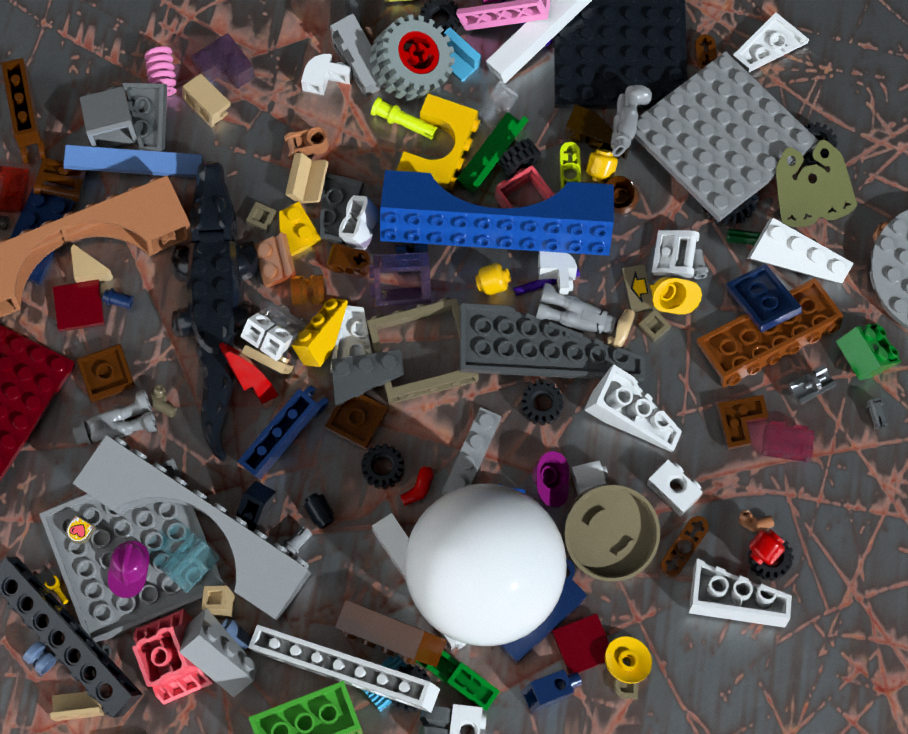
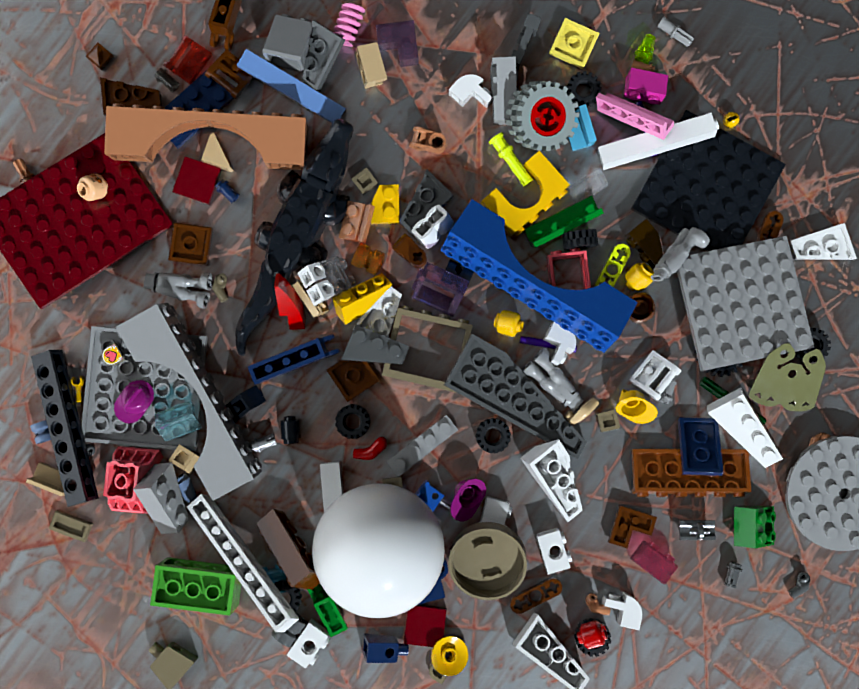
camera: 25 degrees right, 15 degrees up
tan panel [285,153,329,204] -> none
dark tan tile [621,264,654,312] -> none
none -> white brick [601,592,642,630]

